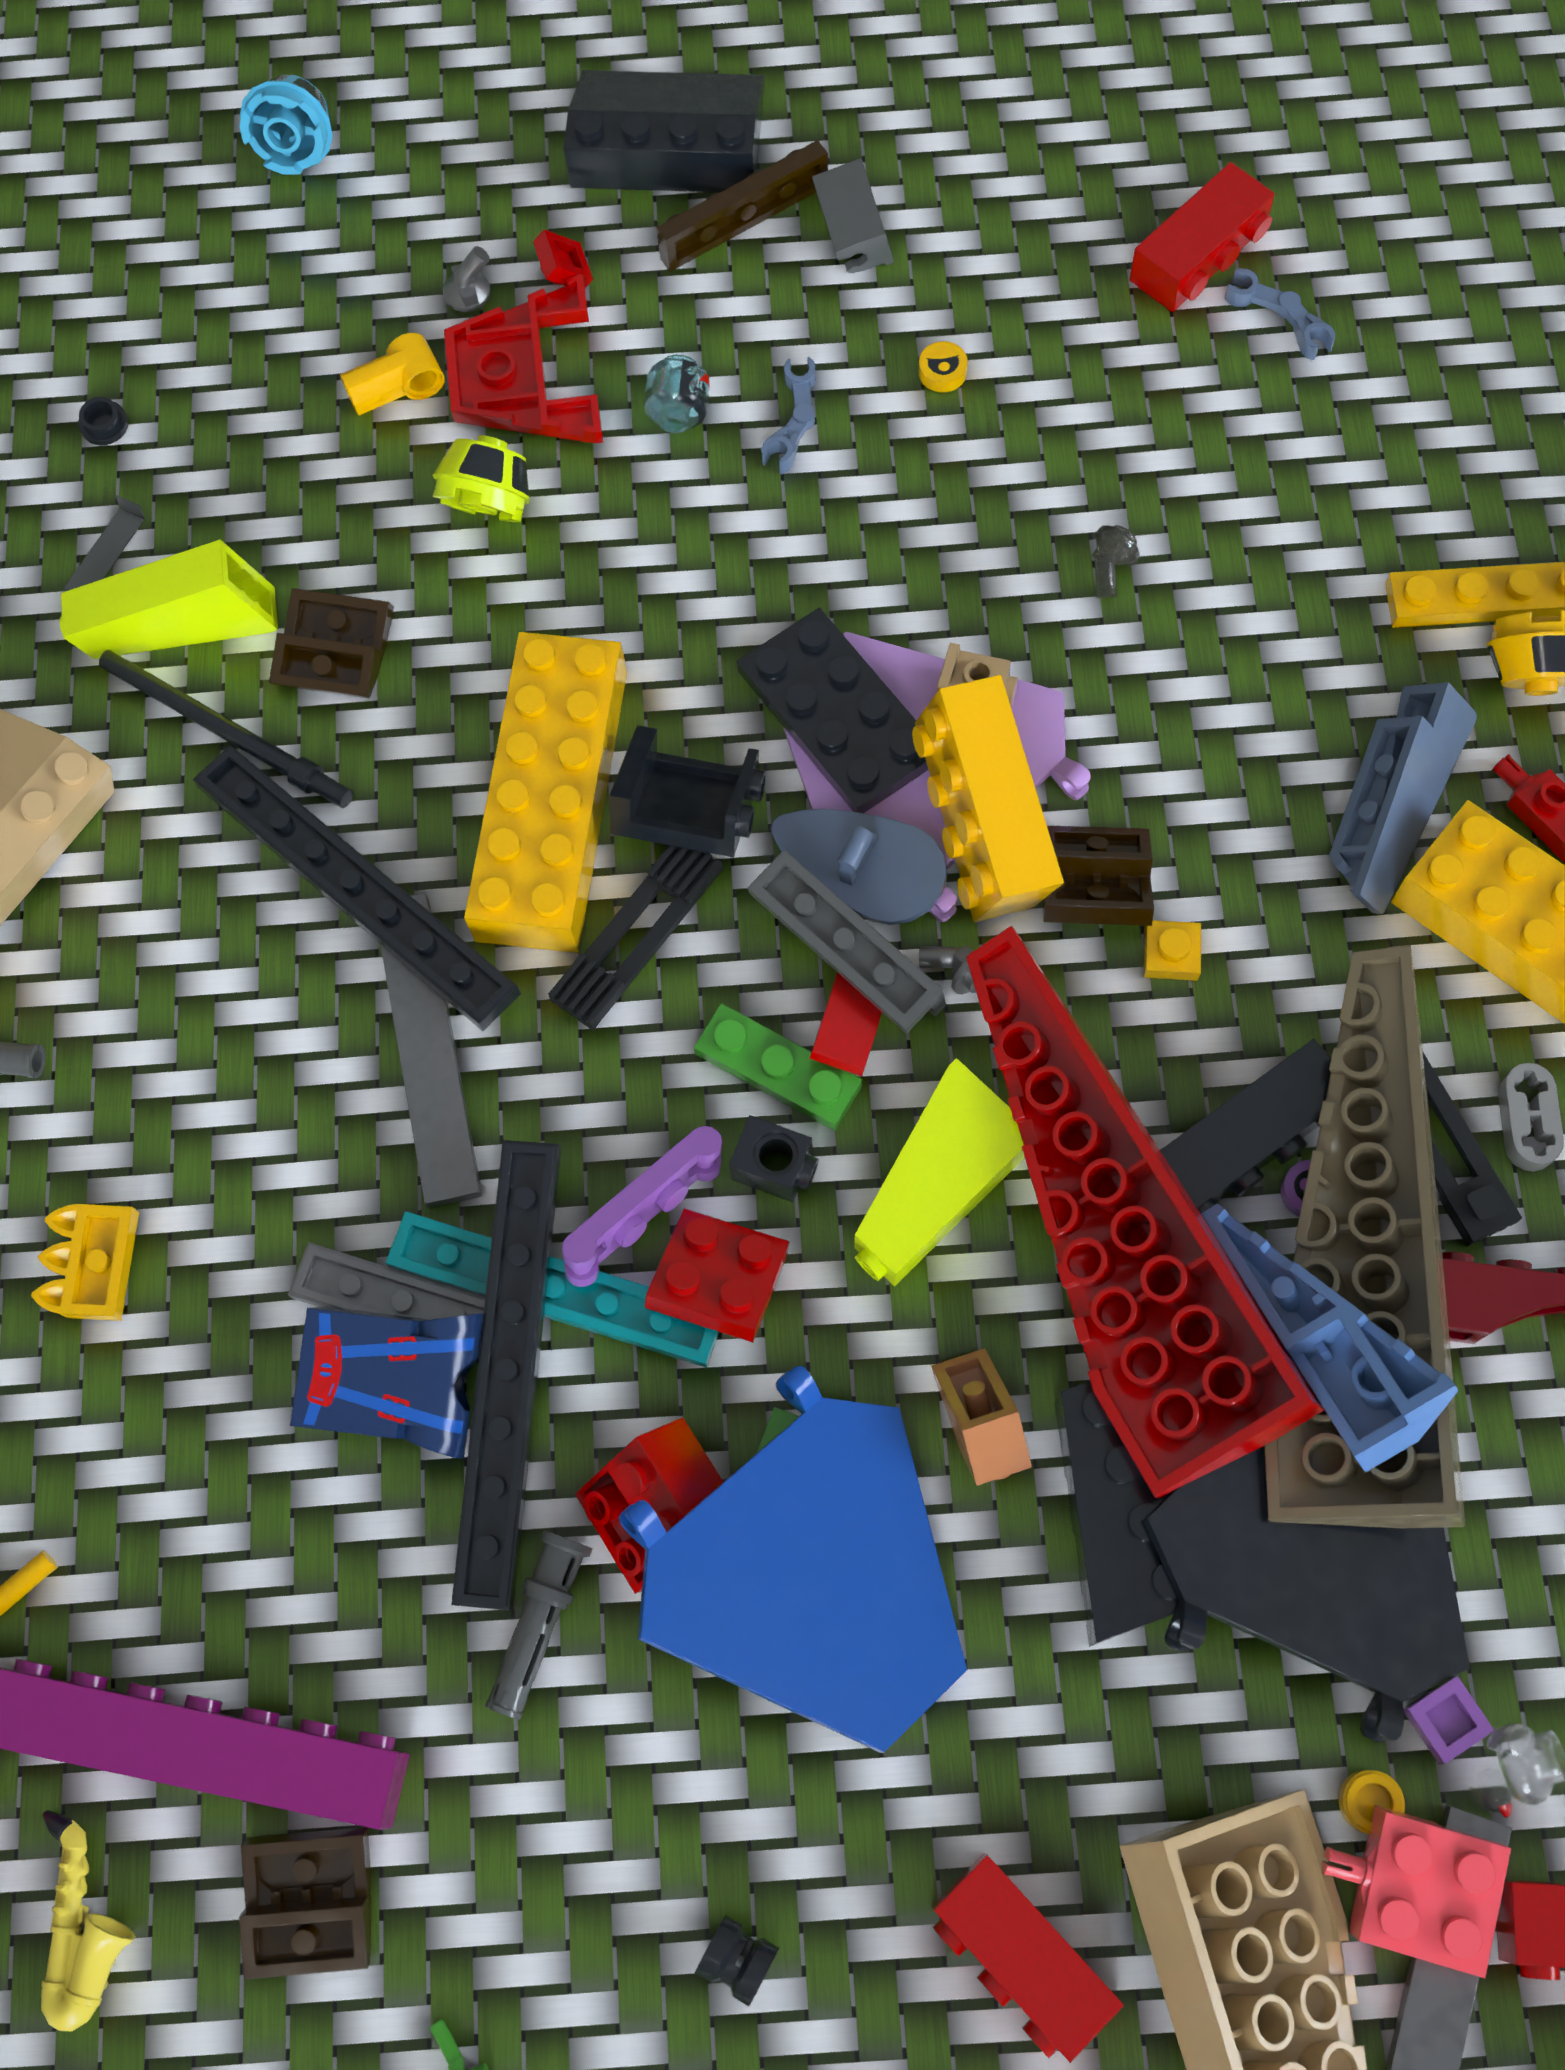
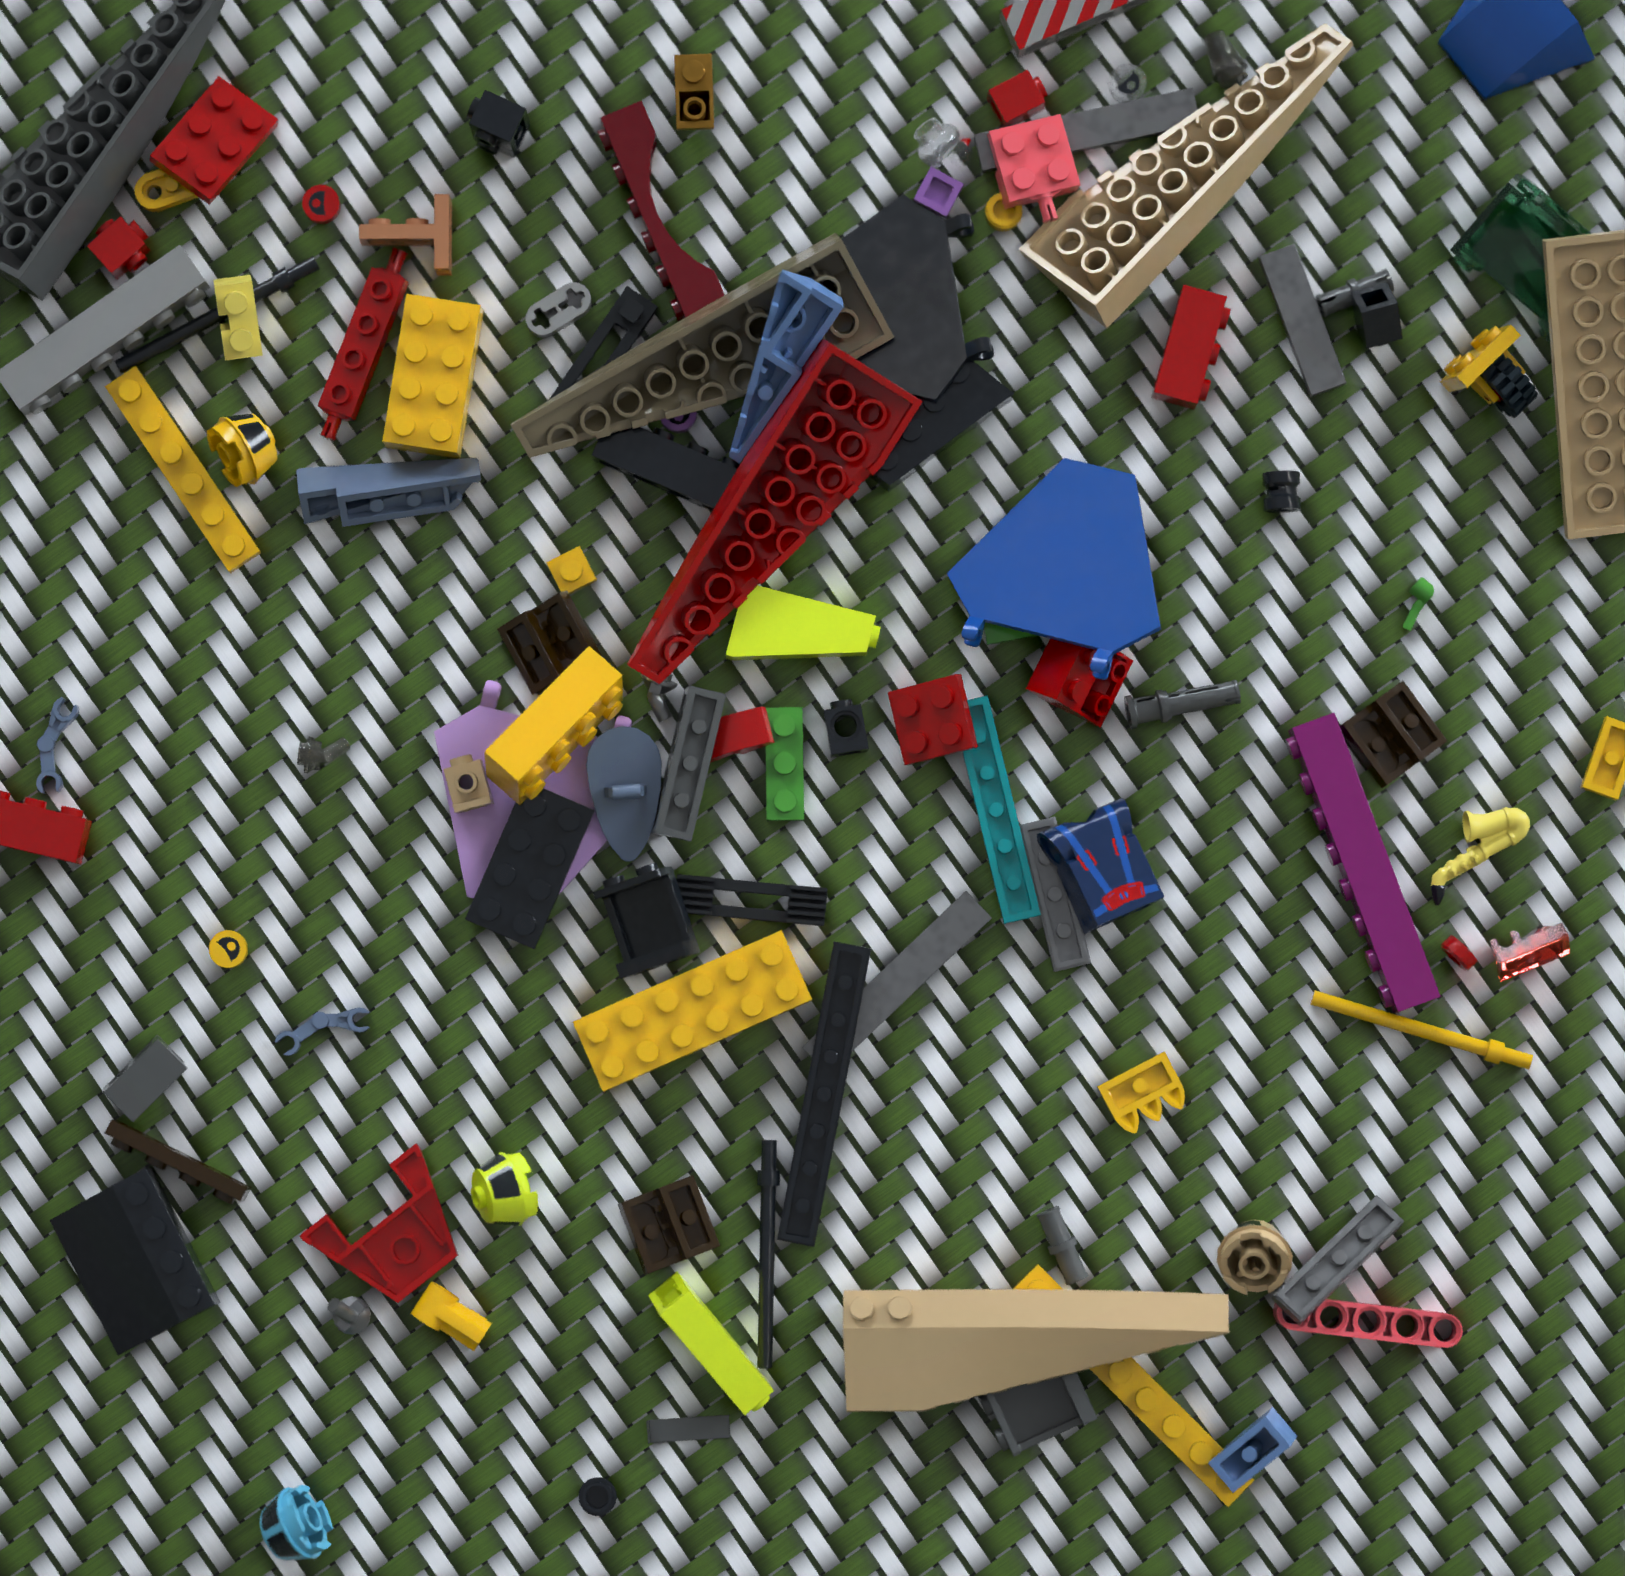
camera: 130 degrees left, 15 degrees up
black tile [451,1140,562,1610] -> none
red plate [533,229,593,288] -> none
medium lavender plate [562,1126,722,1287] -> none
clear light blue head [644,354,710,433] -> none
nougat slope [931,1348,1032,1486] -> none

